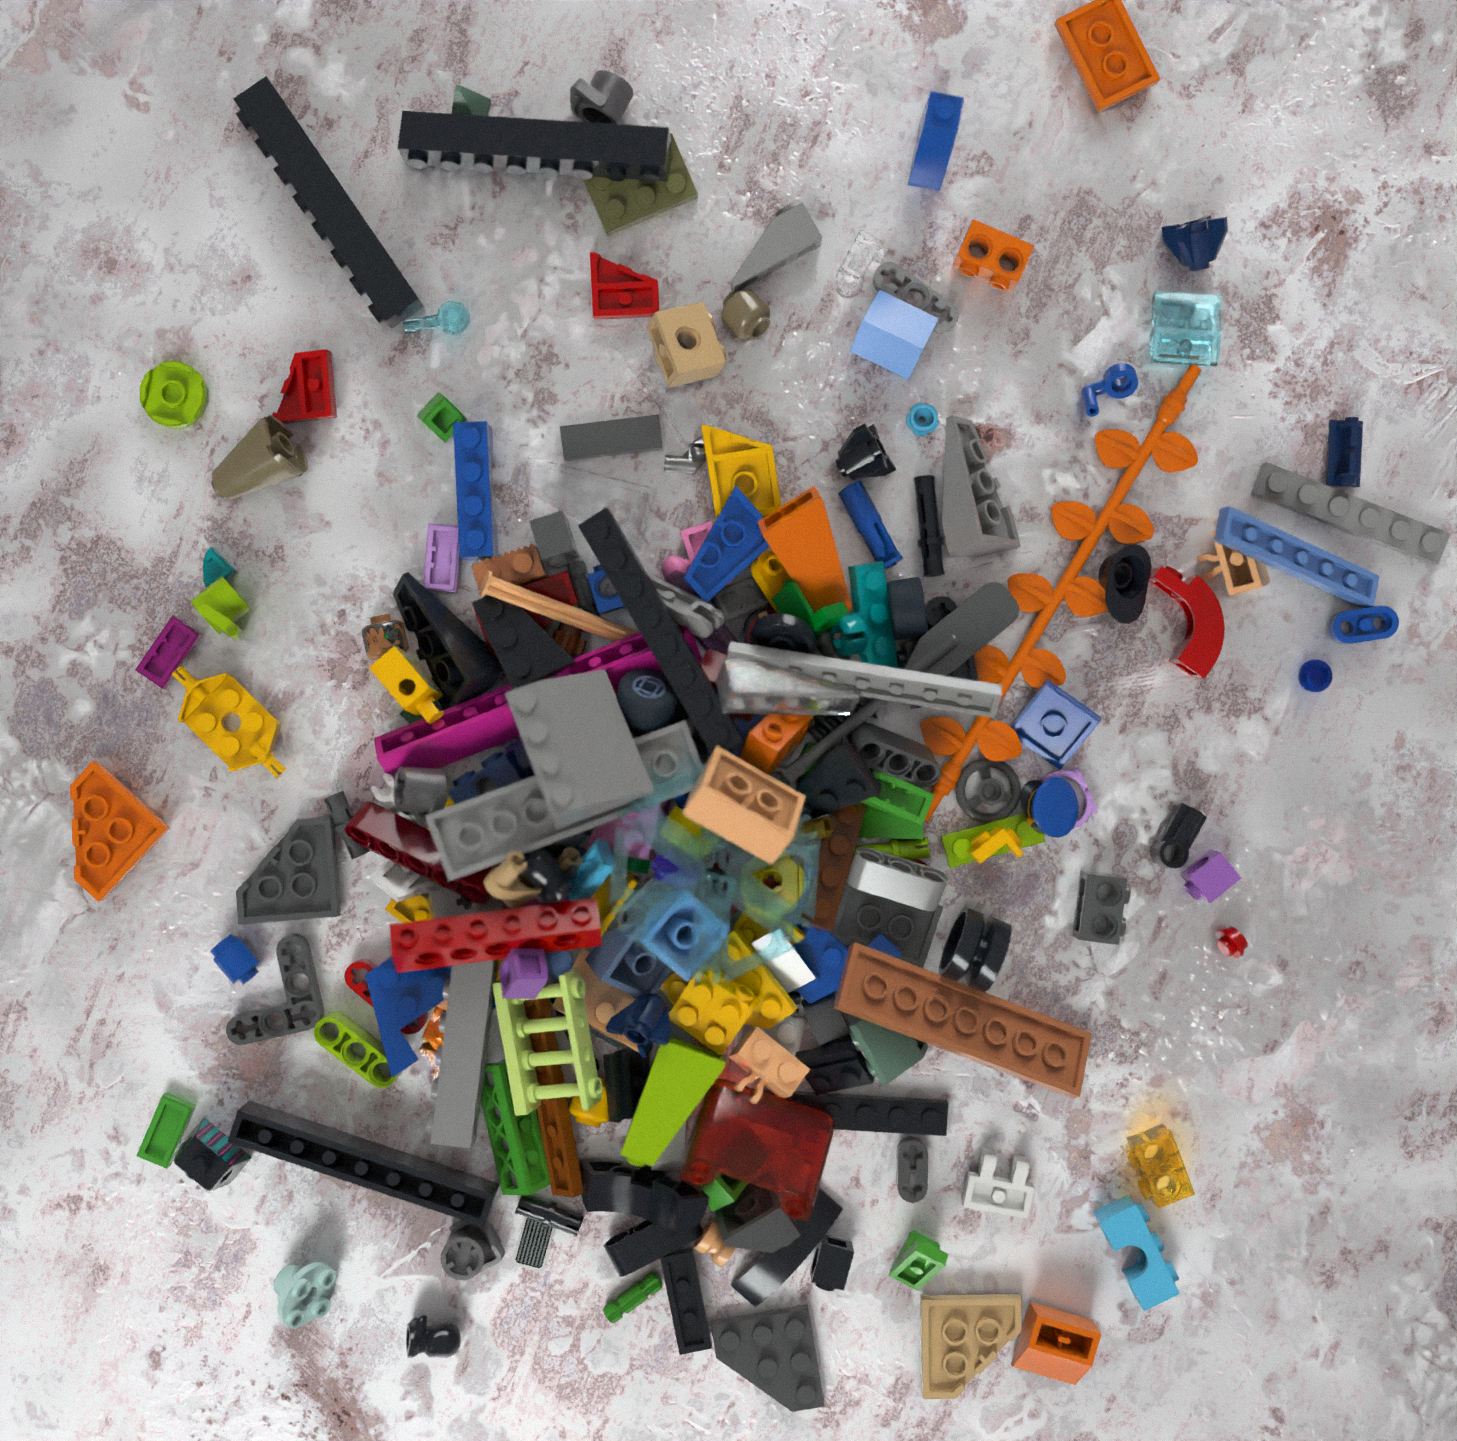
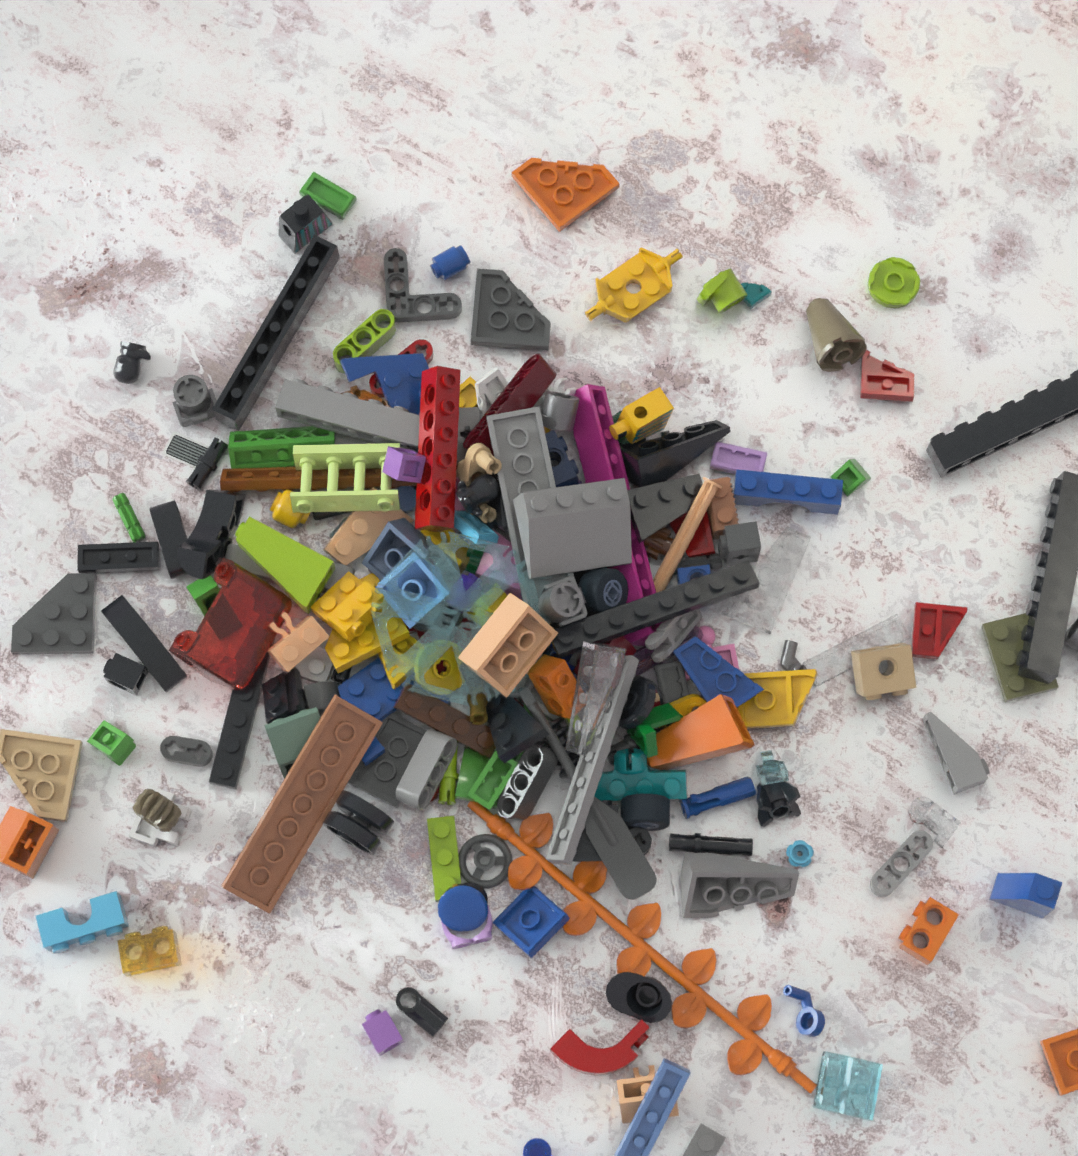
camera: 100 degrees right, 15 degrees down
magenta plate [135,615,204,689] -> none
light aqua plate [274,1262,337,1330] -> none
dark grey pin [323,791,371,859] -> none
head [362,614,409,661] -> none
clear light blue plate [403,301,470,335] -> none
dark grey tile [560,414,663,461] -> none
black plate [603,1048,650,1123] -> none
dark blue brick [606,993,672,1058] -> none
light nougat wheel [693,1219,736,1267] -> none
dark grey slope [715,1171,801,1253] -> none
dark tan head [721,289,770,339] -> none
white sticker [751,928,816,993] -> none
light blue slope [850,290,939,380] -> none
yellow bracket [967,826,1024,864] -> none
dark grey brick [1072,871,1131,945] -> none
dark blue brick [1161,215,1228,271] -> none
red plate [1216,926,1248,959] -> none
none -> dark tan gear [132,789,182,832]
none -> flat silver piece [538,577,587,627]
none -> clear light blue plate [756,750,789,785]

